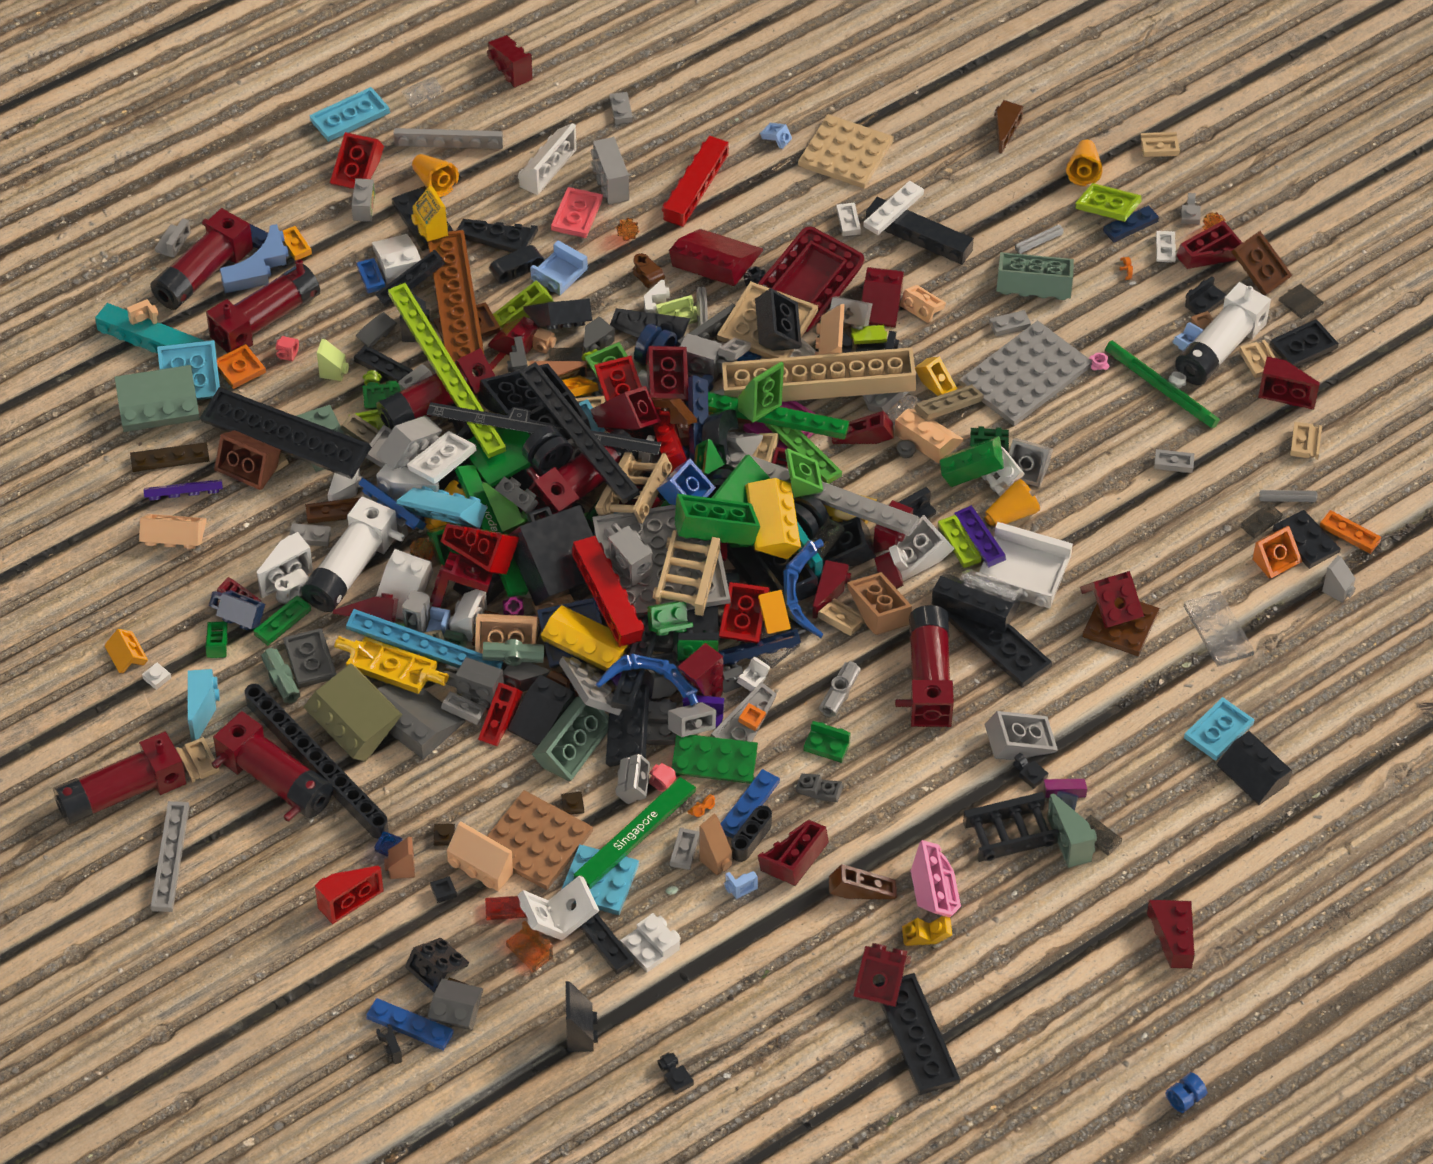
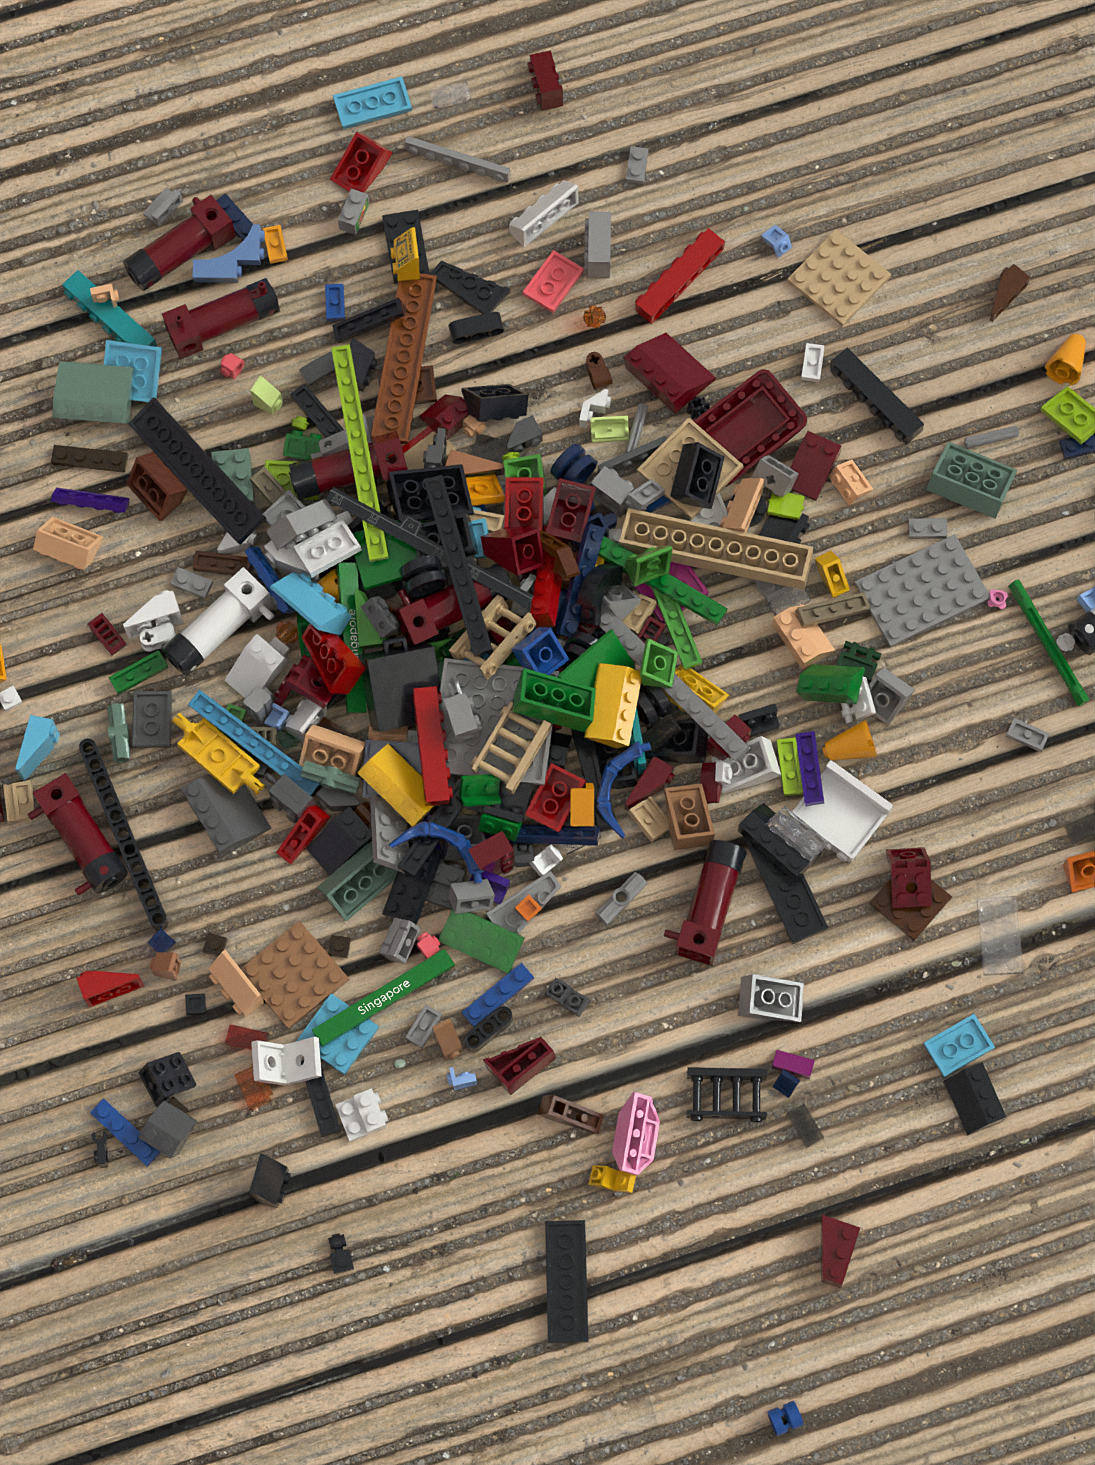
camera: 20 degrees right, 20 degrees up
green slope [206,621,228,658] -> none
brick [209,590,265,630] -> none
orange plate [217,344,266,389] -> none
olive slope [303,663,403,762] -> none
dark red slope [333,593,399,623] -> none
white slope [372,234,421,284] -> none
light orange cone [412,154,459,197] -> none
light grey plate [441,691,487,725] -> none
lime slope [493,280,554,328] -> none
magenta piece [503,597,524,616] -> none
light blue panel [530,240,588,295] -> none
black wing [610,308,691,347] -> none
orange piece [687,794,715,817] -> none
green slope [694,439,724,475] -> none
green bracket [803,721,851,763] -> none
dark red slope [832,411,894,444] -> none
dark red bracket [853,943,912,1007] -> none
white plate [864,181,924,235] -> none
dark grey plate [897,440,916,458] -> none
black plate [1013,753,1049,789] -> none
sand green slope [1047,794,1097,868] -> none
orange piece [1119,257,1133,280] -> none

